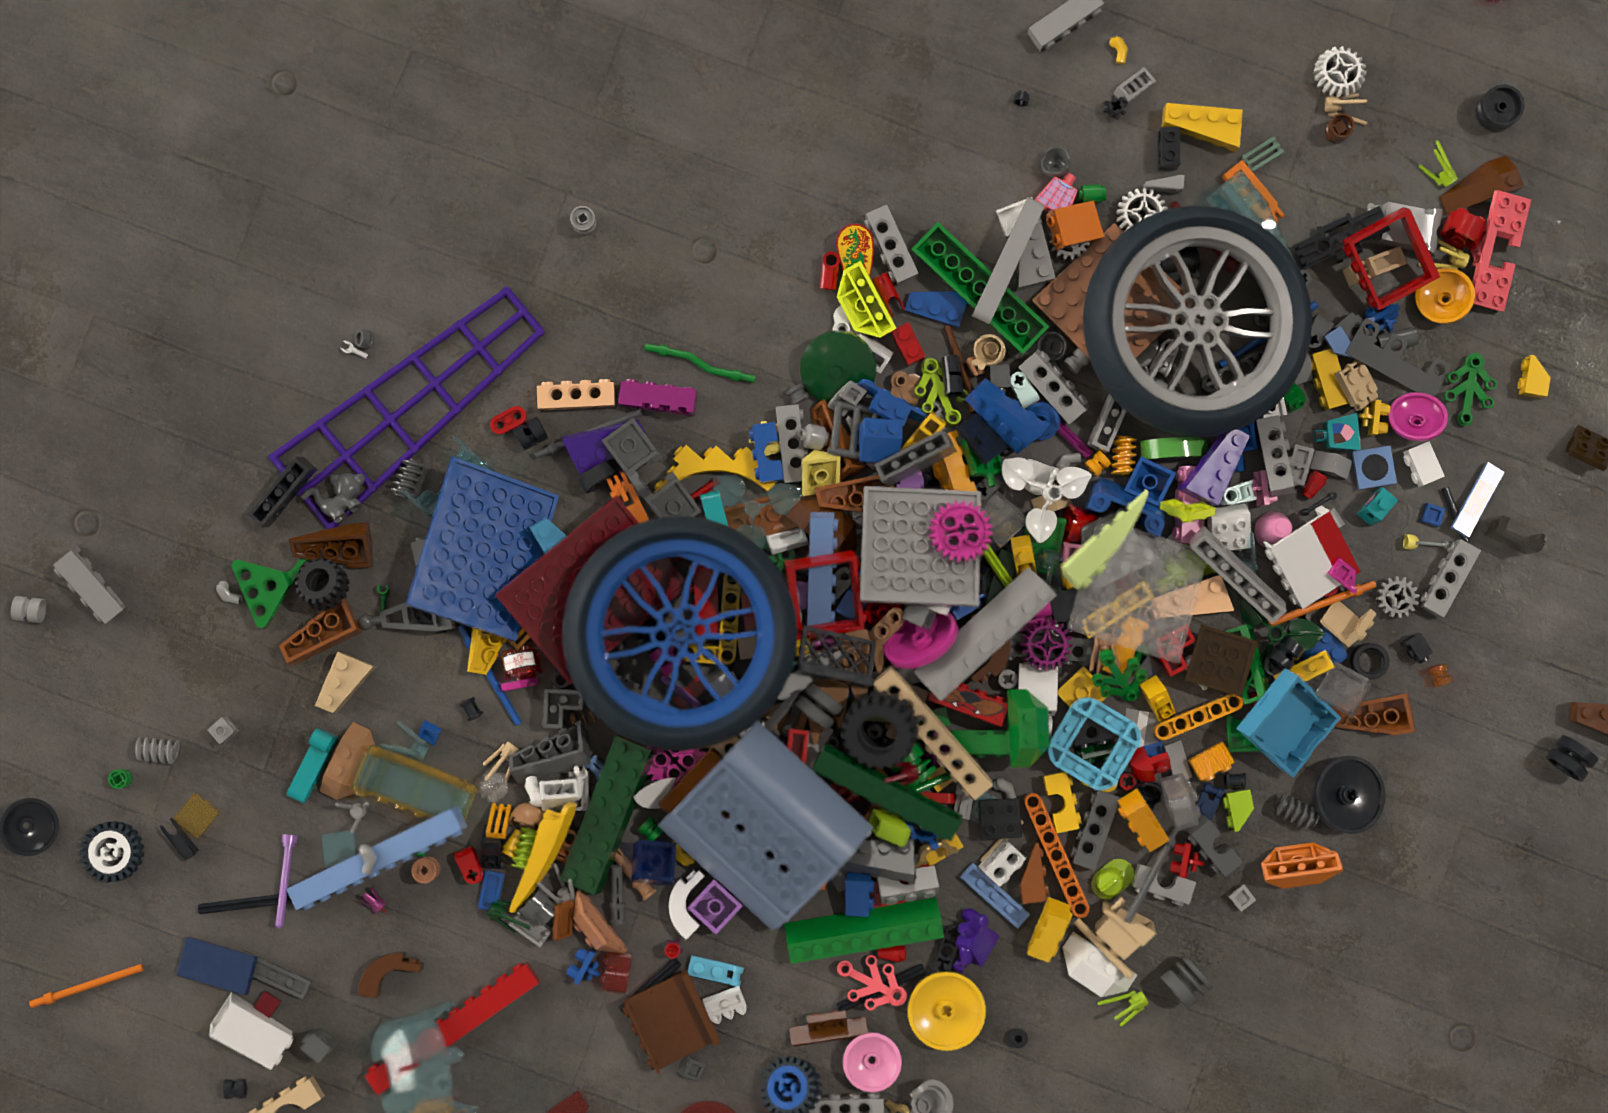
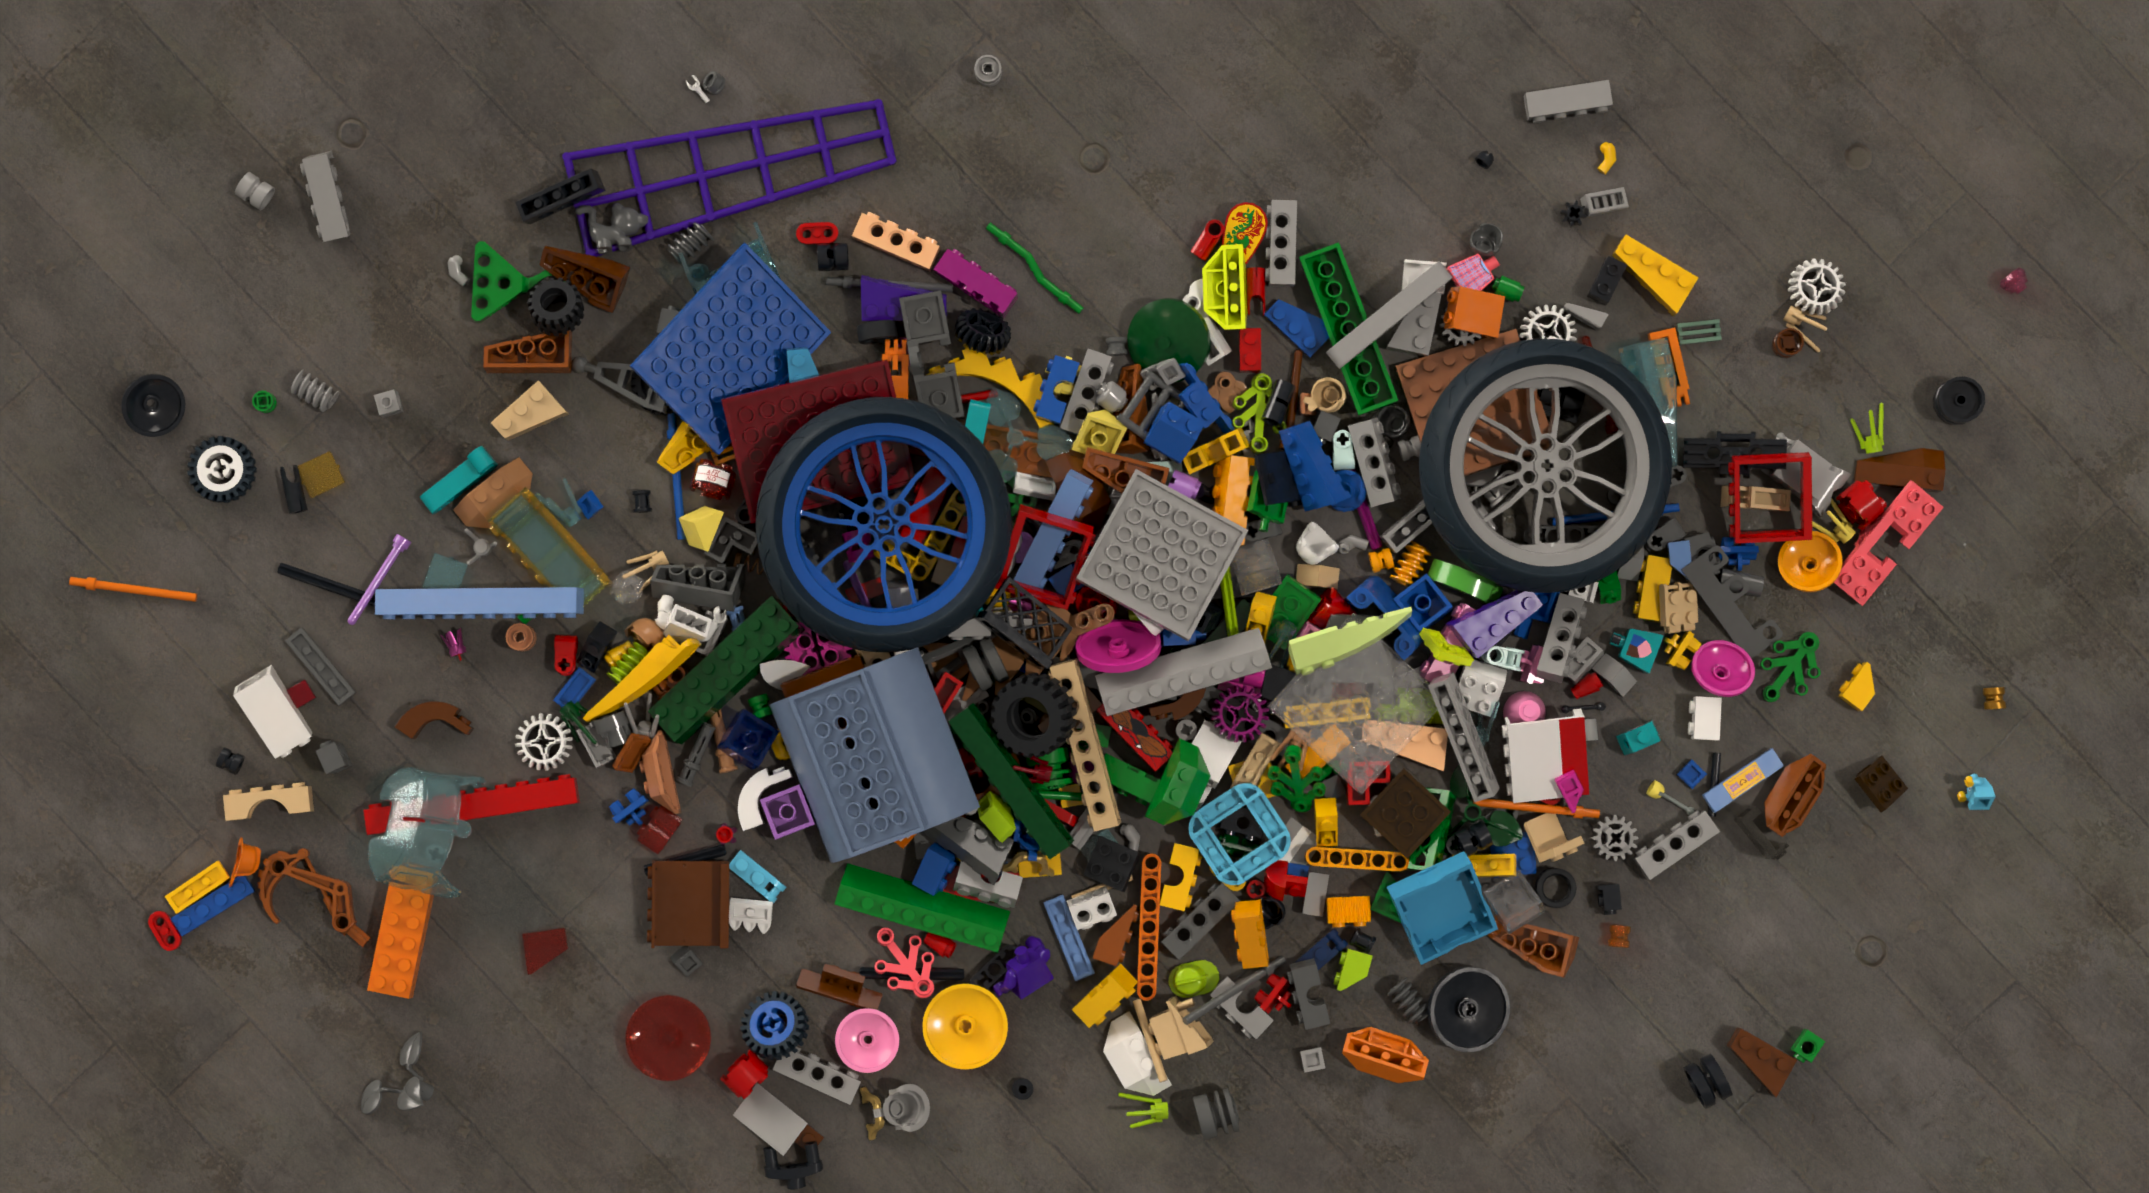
camera: 30 degrees right, 0 degrees up
dark blue piece [177,937,258,995] -> none
light grey arm [359,845,377,875] -> none
green hand [377,584,390,612] -> none
light orange tile [486,803,512,839] -> none
dark pink tile [501,677,539,691] -> none
dark grey brick [875,429,957,487] -> none
dark grey brick [903,604,937,630] -> none
dark pink gear [929,500,993,563] -> none
white plant [1002,458,1092,543] -> none
clear brick [1160,773,1201,831] -> none
medium blue tile [1351,446,1397,490] -> none
none -> white gear [515,713,573,771]
none -> light yellow slope [679,506,724,552]
none -> black gear [954,308,1011,355]
none -> tan tile [1230,732,1280,788]
none -> dark orange wedge [1764,754,1826,837]

